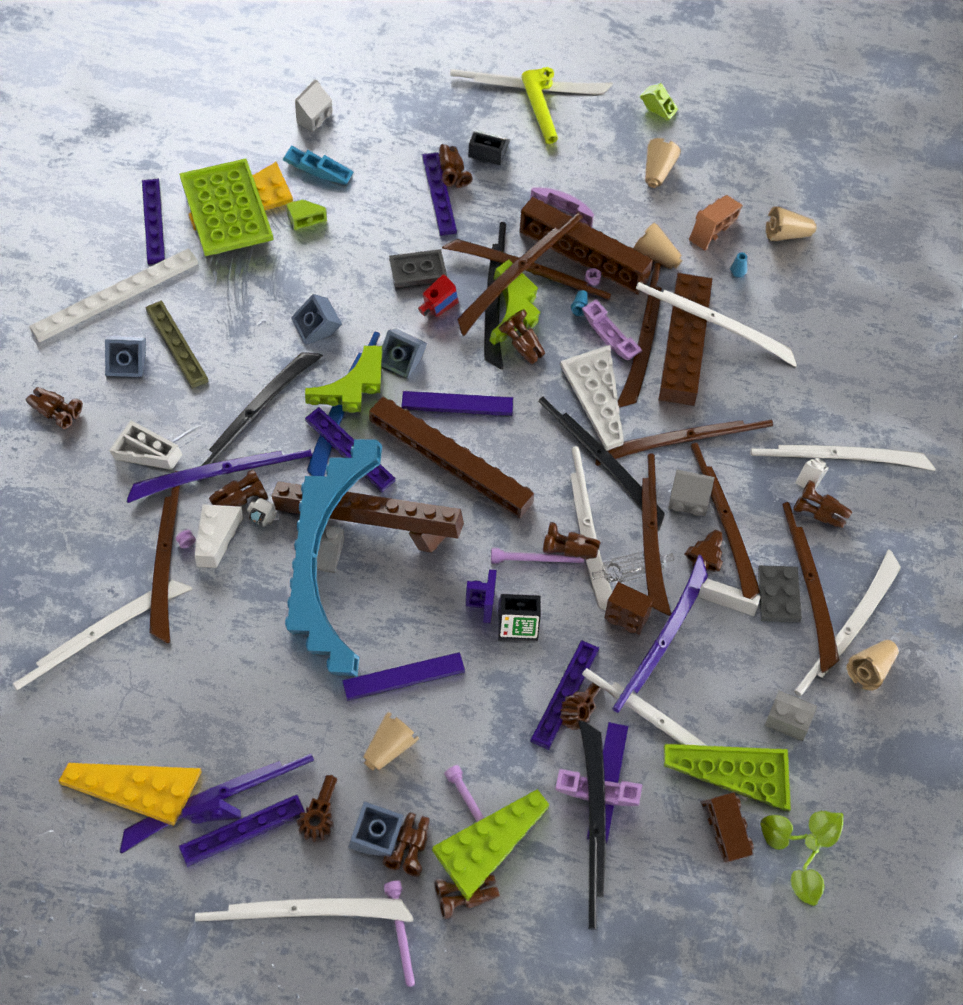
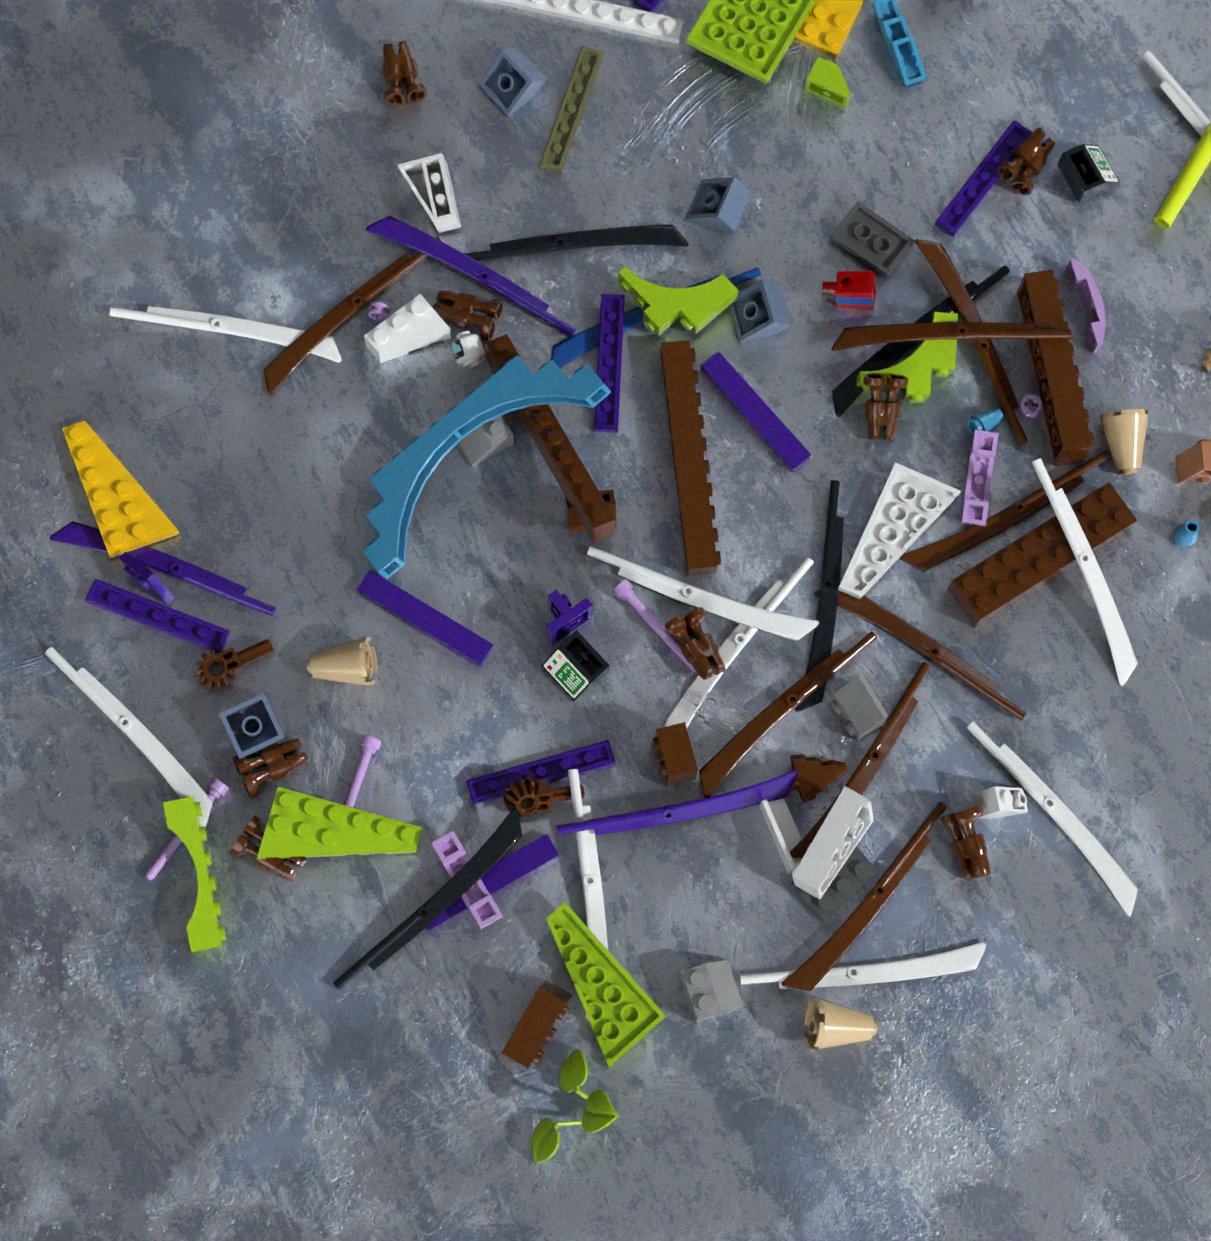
camera: 45 degrees right, 15 degrees up
none -> lime arch [163,796,226,953]
none -> white piece [587,546,819,641]
none -> white wedge [792,786,874,900]

